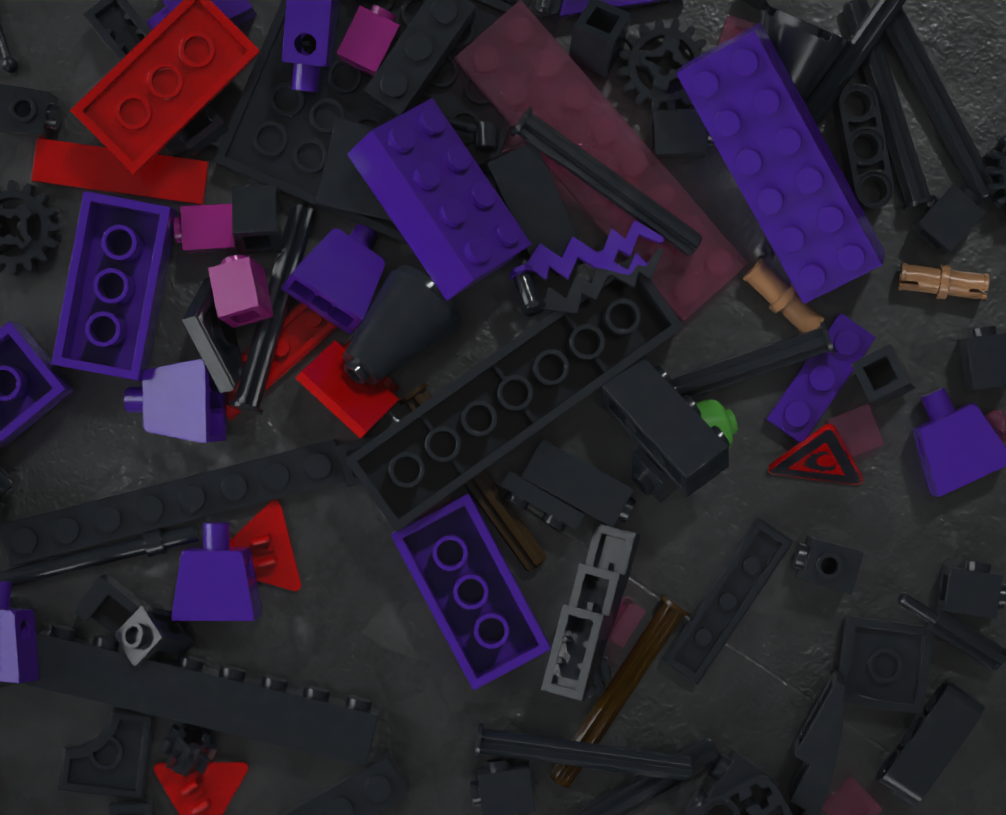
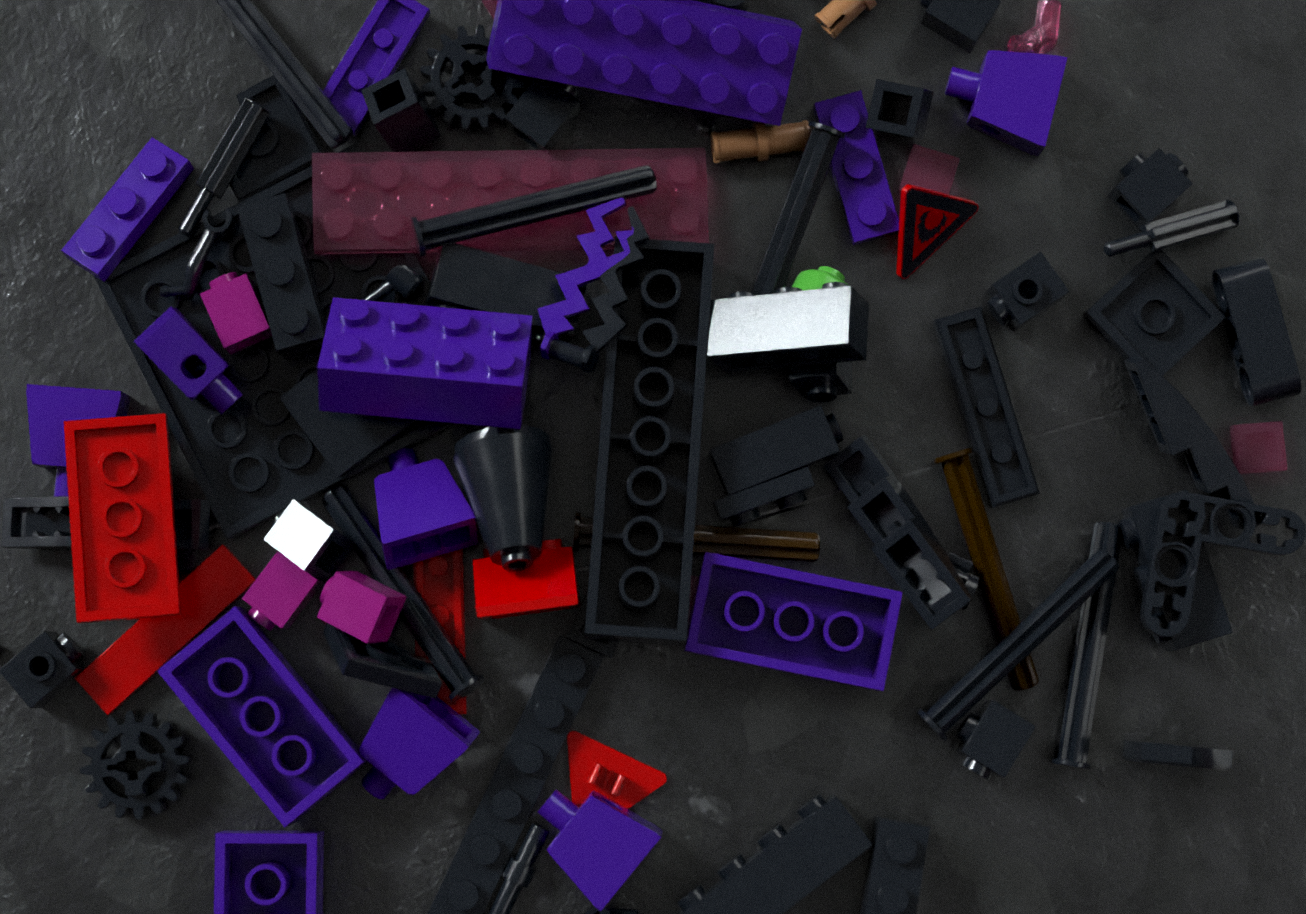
camera: 50 degrees left, 5 degrees down
clear pink tile [609,596,646,648] -> none

